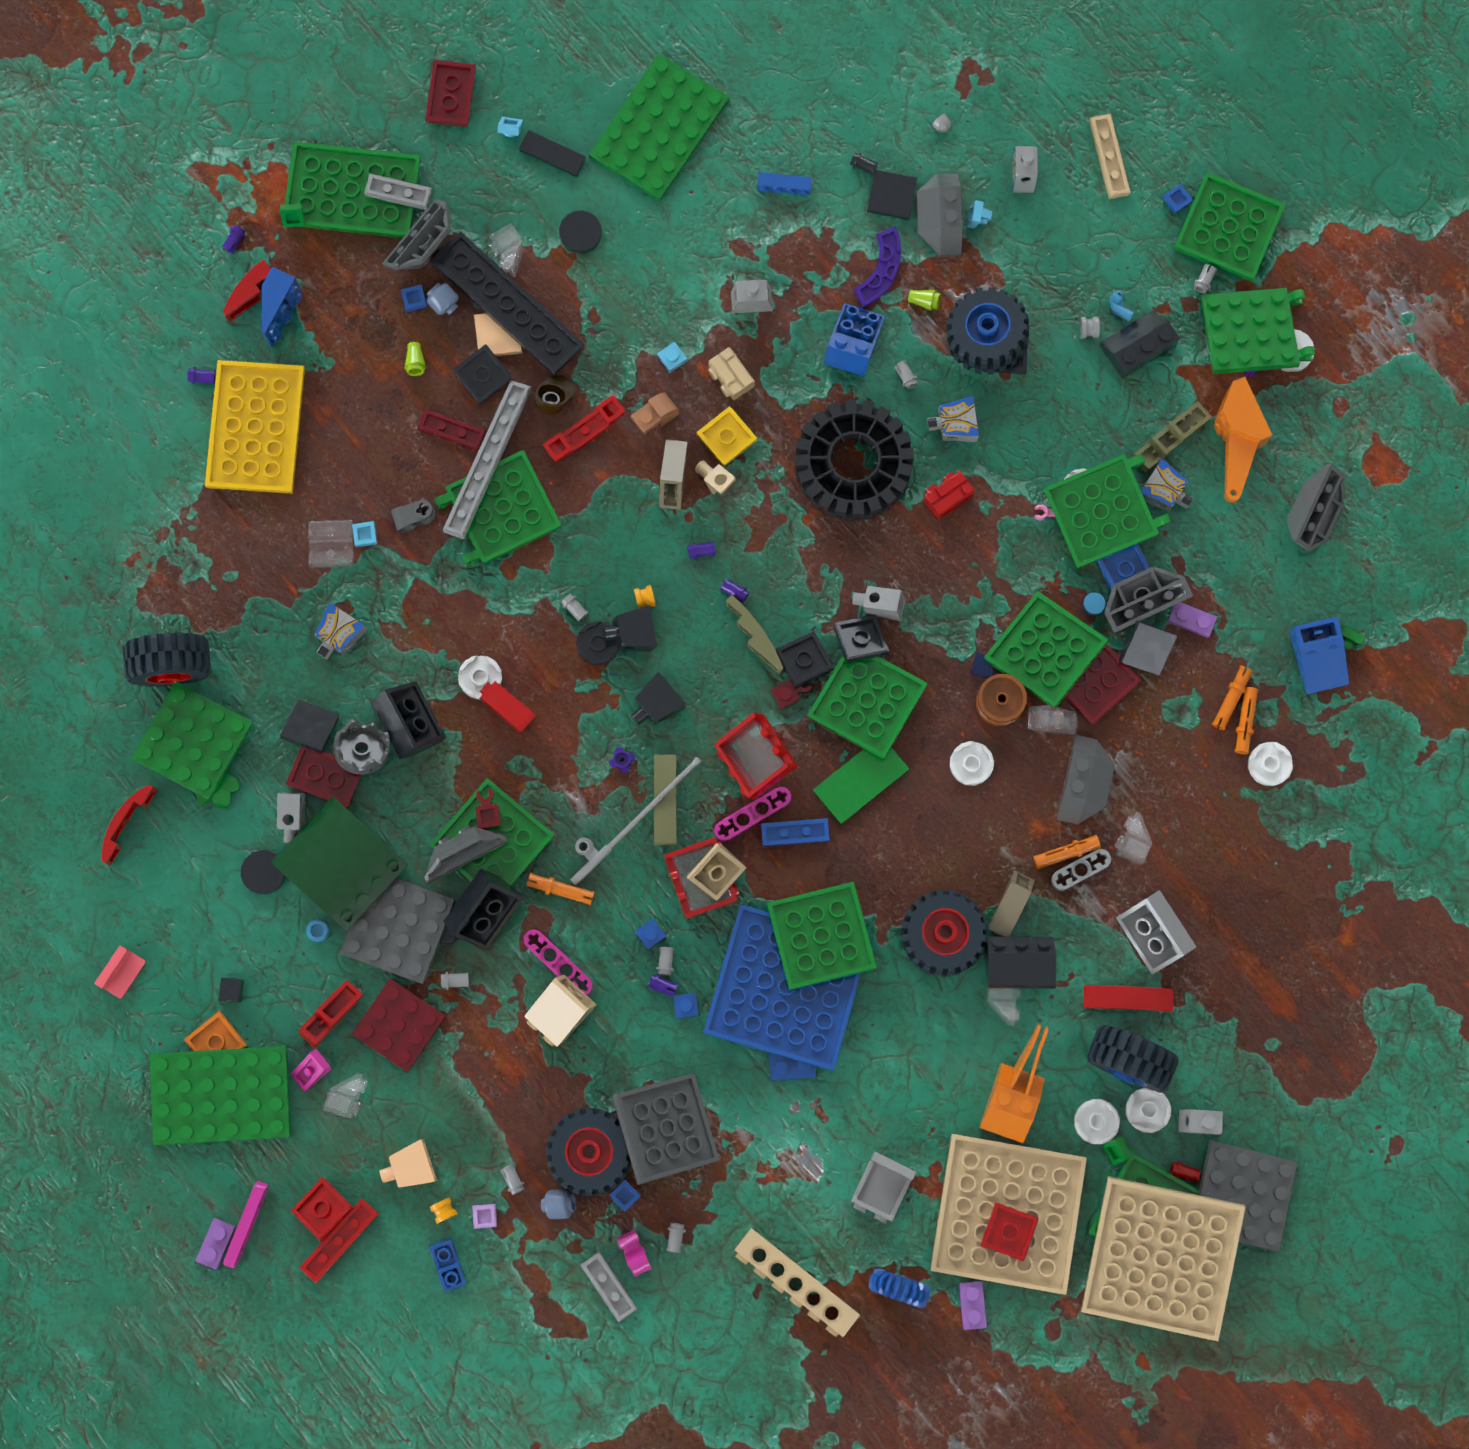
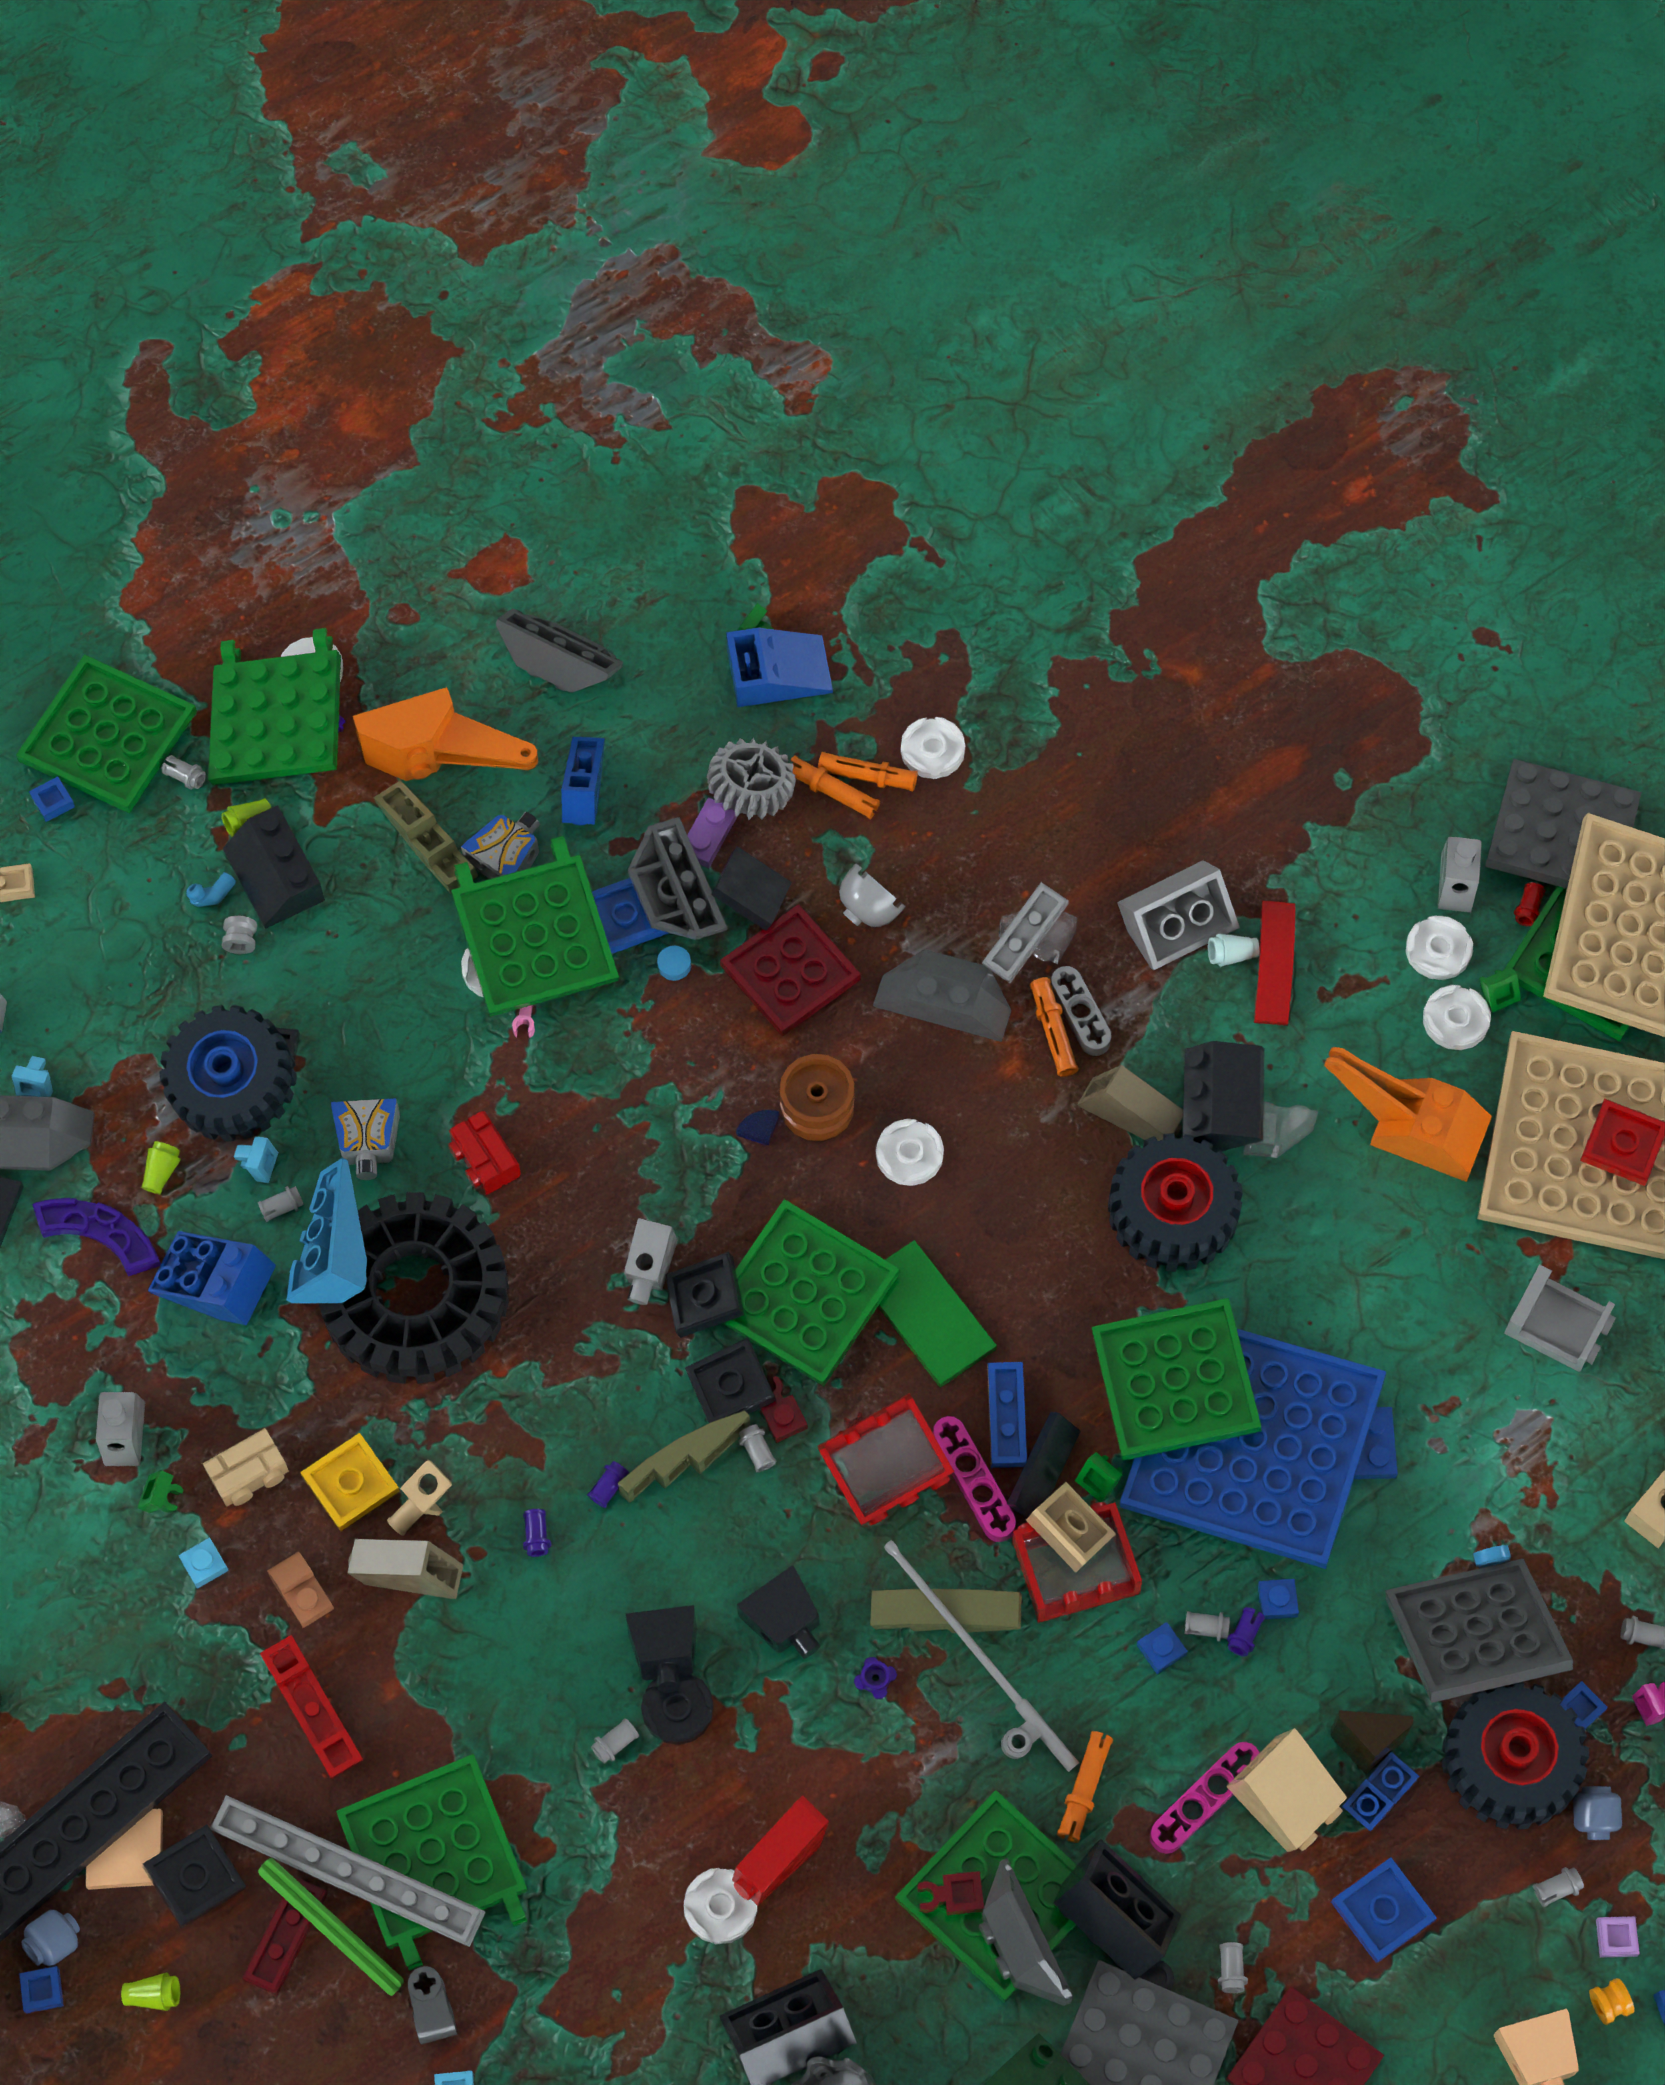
camera: 85 degrees left, 15 degrees down
dark brown cap [534,375,576,415] -> none
light orange wheel [634,585,656,609] -> none
green plate [984,591,1109,709] -> none
clear slope [1028,705,1078,735] -> none
black wheel [1087,1025,1179,1093] -> none
none -> green tile [137,1470,184,1513]
none -> lime cone [221,798,272,837]
none -> medium azure tile [234,1136,279,1183]
none -> bright green axle [258,1858,404,1996]
none -> dark azure wedge [287,1157,367,1303]
none -> blue slope [561,737,605,825]
none -> light grey gear [707,737,796,820]
none -> light grey pin [739,1424,777,1472]
none -> light grey cylinder [839,863,906,927]
none -> light grey tile [982,882,1069,983]
none -> black tile [1007,1412,1081,1519]
none -> green tile [1075,1452,1123,1502]
none -> light aqua cone [1208,934,1260,967]
none -> dark brown slope [1331,1710,1413,1775]
none -> blue plate [1331,1857,1437,1964]
none -> blue slope [1342,1751,1420,1832]
none -> dark azure tile [1473,1545,1511,1568]

